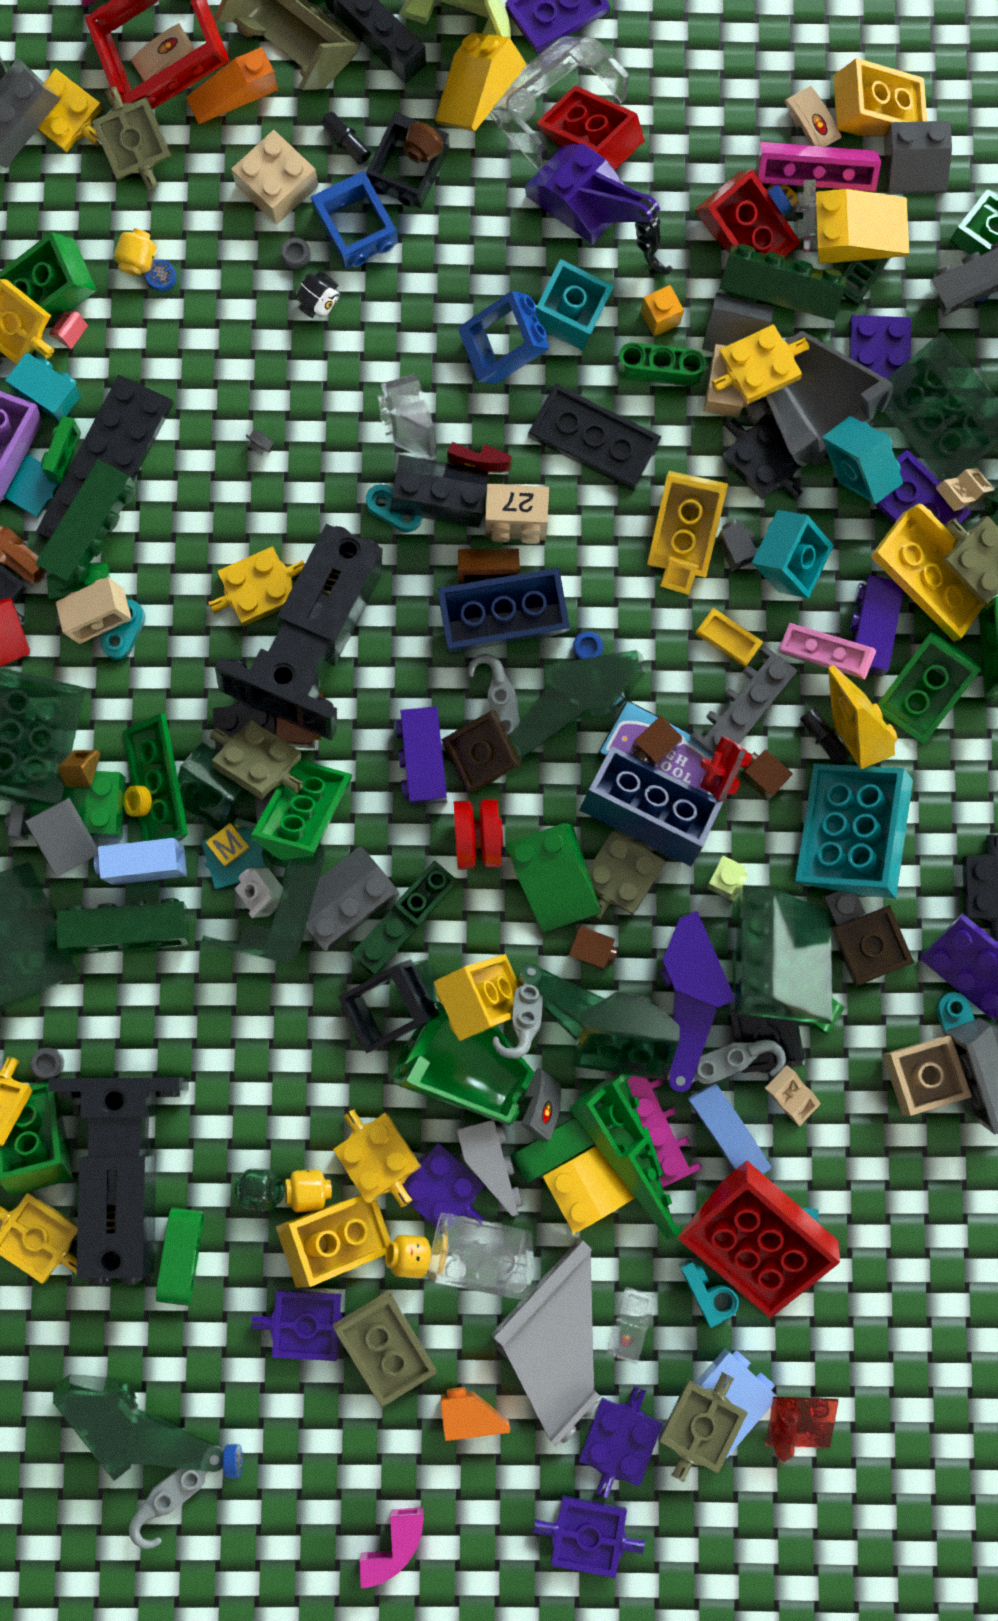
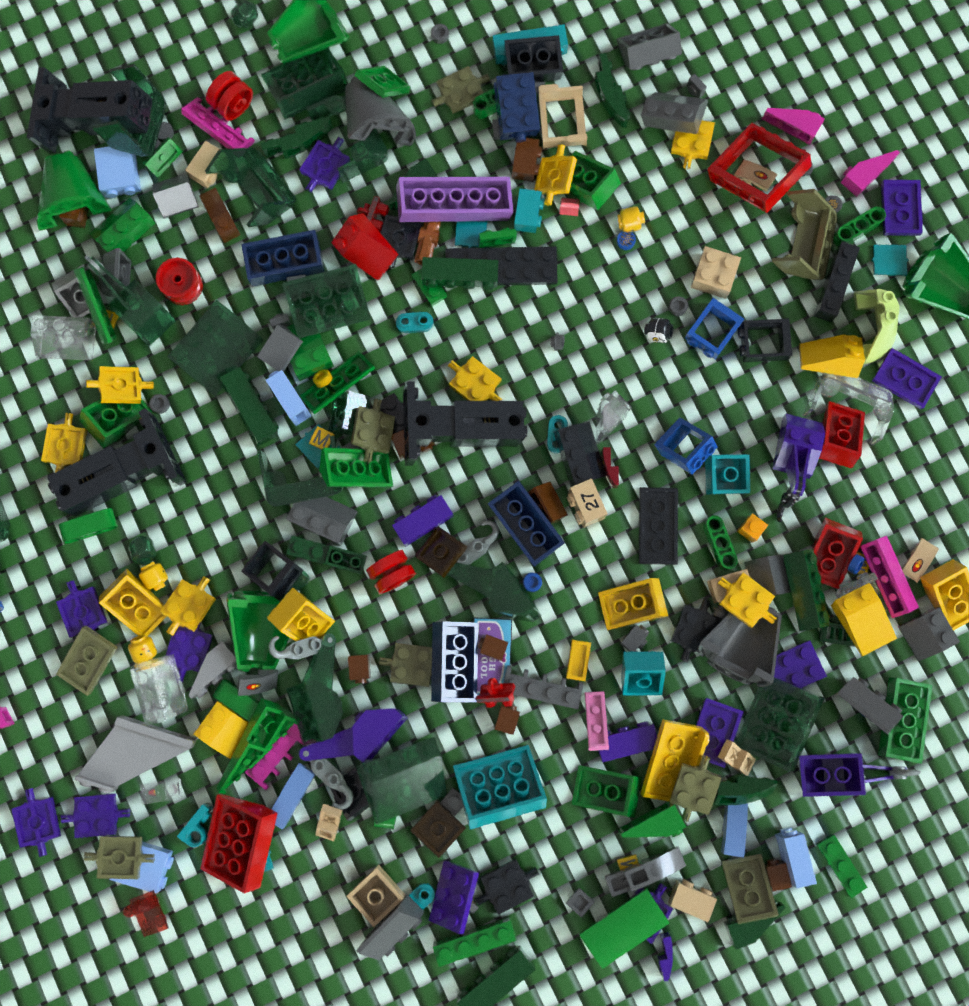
camera: 70 degrees right, 0 degrees up
tan brick [56,577,132,644] -> none
pearl gold slope [57,750,100,787] -> none
olive plate [92,87,172,190] -> none
orange slope [186,47,278,125] -> none
white brick [235,867,289,918] -> none
black axle [321,111,372,165] -> none
reddish brown cone [404,122,443,163] -> none
orange slope [441,1387,510,1441] -> none
green slope [506,823,602,933] -> none
yellow tile [660,556,698,595] -> none
yellowish green brick [707,856,748,902] -> none
black axle [799,707,850,765] -> none
teal brick [822,416,903,505] -> none
yellow slope [828,665,897,770] -> none

